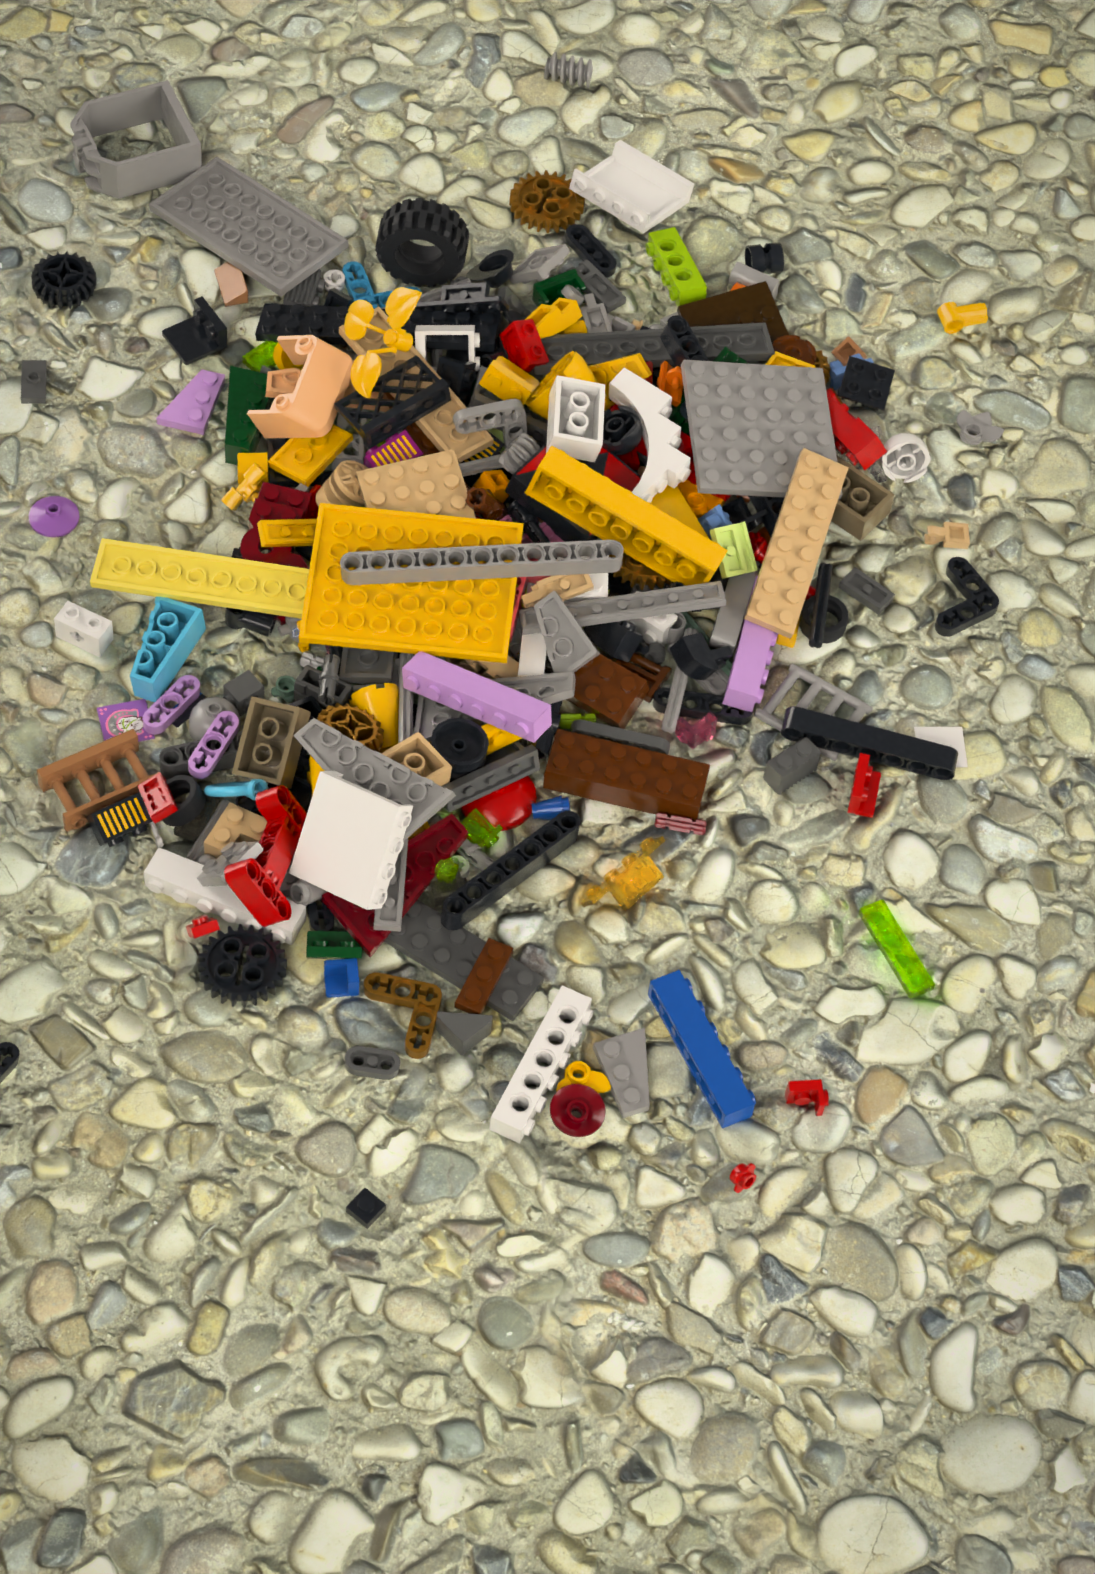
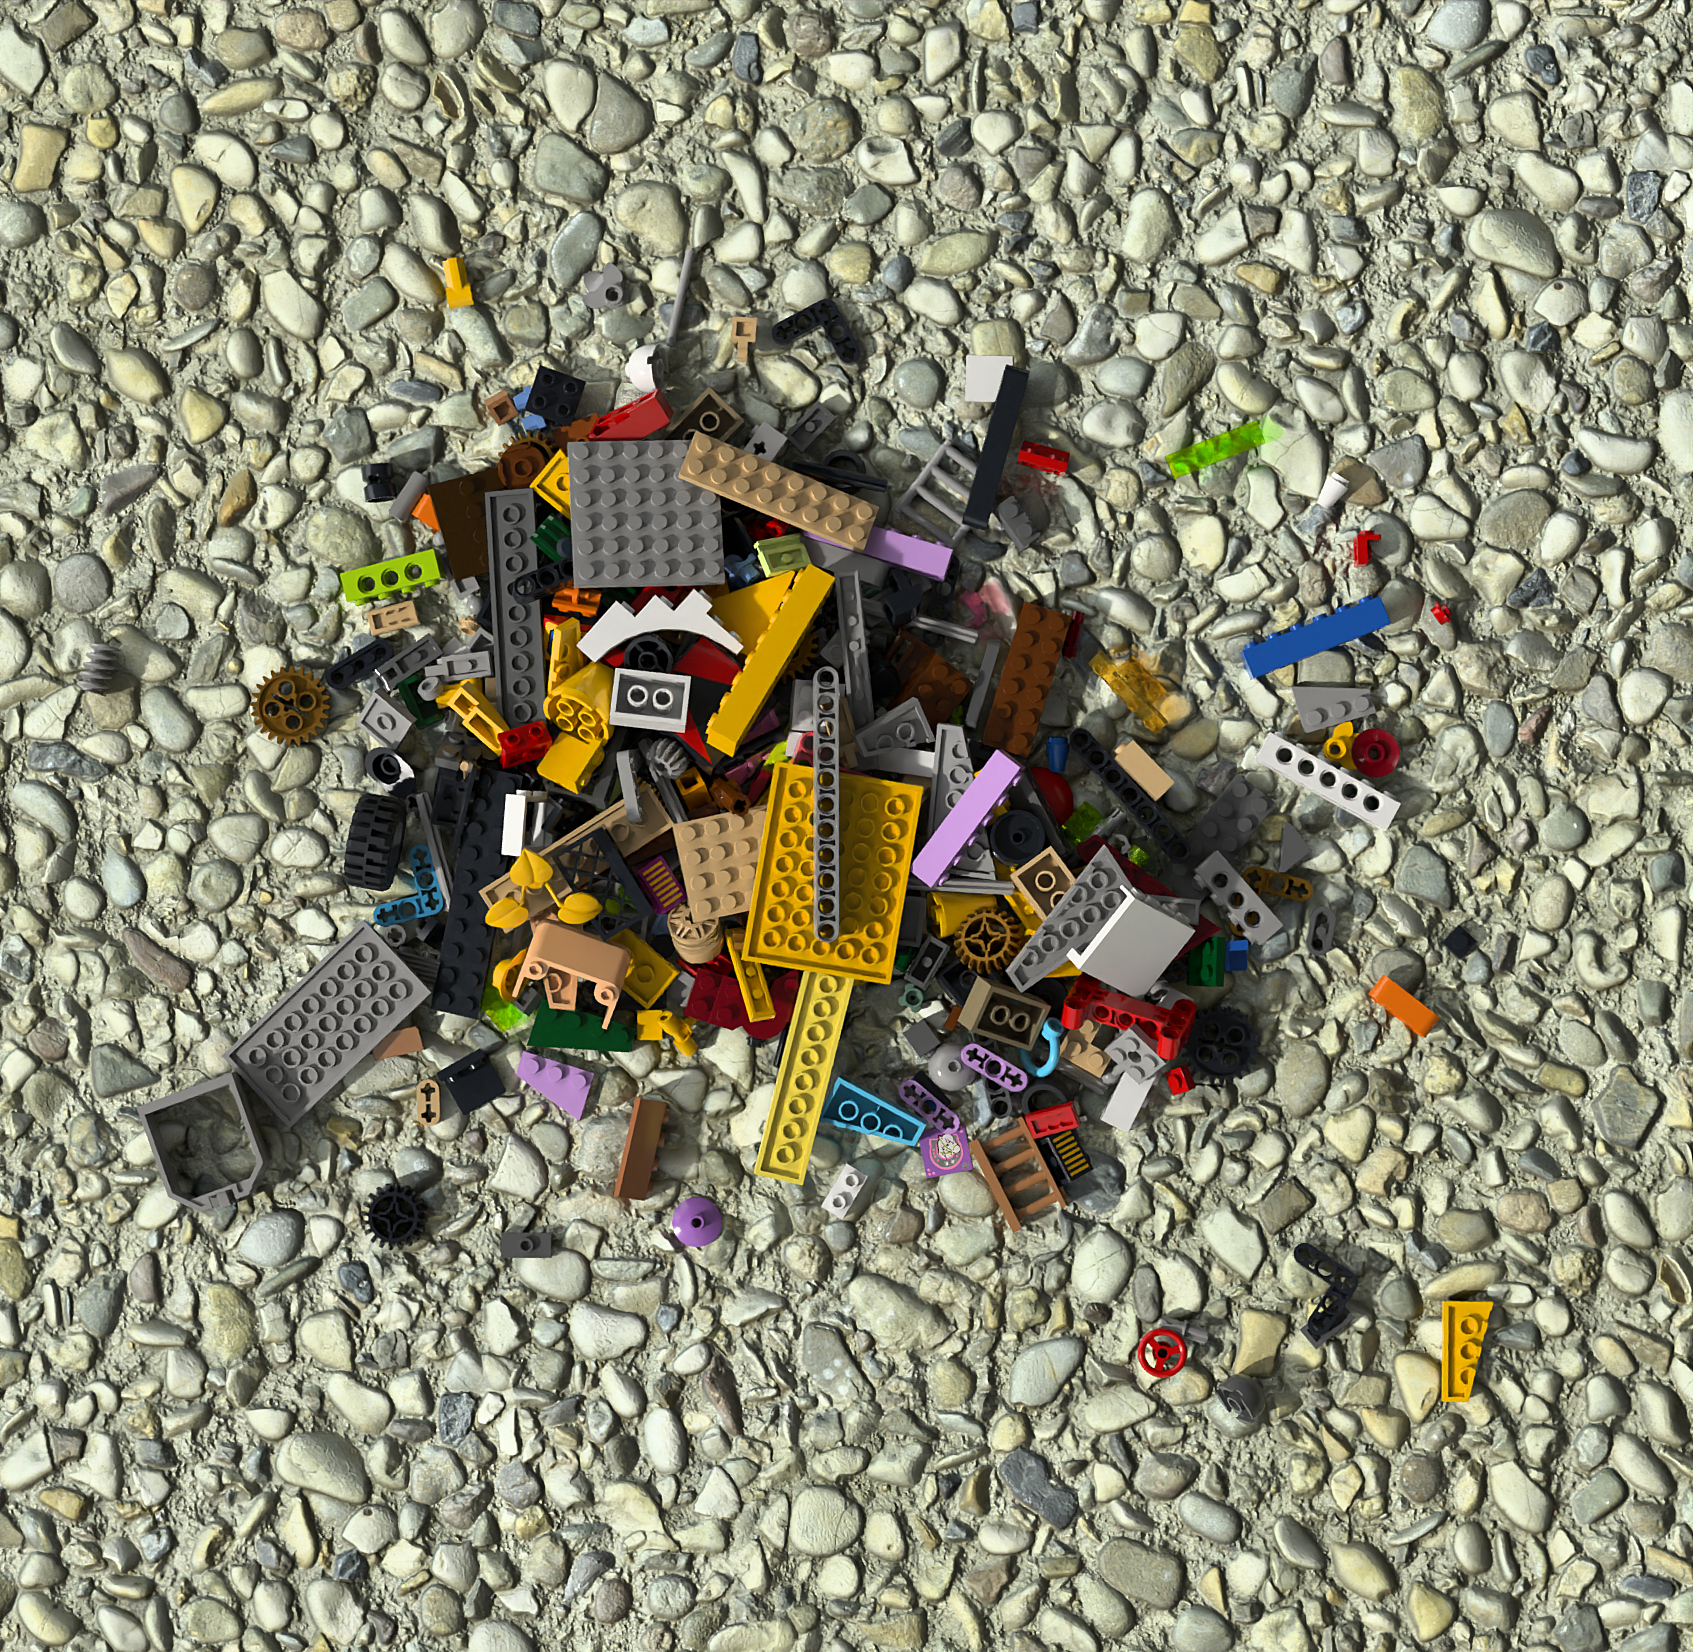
camera: 80 degrees left, 30 degrees up
dark grey pin [317,654,340,705] -> none
reddish brown plate [454,938,514,1014] -> none
white panel [569,140,694,234] -> none
none -> tan plate [366,600,421,637]
none -> tan beam [417,1079,441,1126]
none -> nougat slope [614,1096,671,1201]
none -> light grey bar [665,249,696,347]
none -> white brick [739,421,788,463]
none -> tan brick [1113,740,1175,803]
none -> light grey brick [1192,850,1284,945]
none -> white cone [1317,472,1350,510]
none -> orange beam [1368,975,1440,1038]

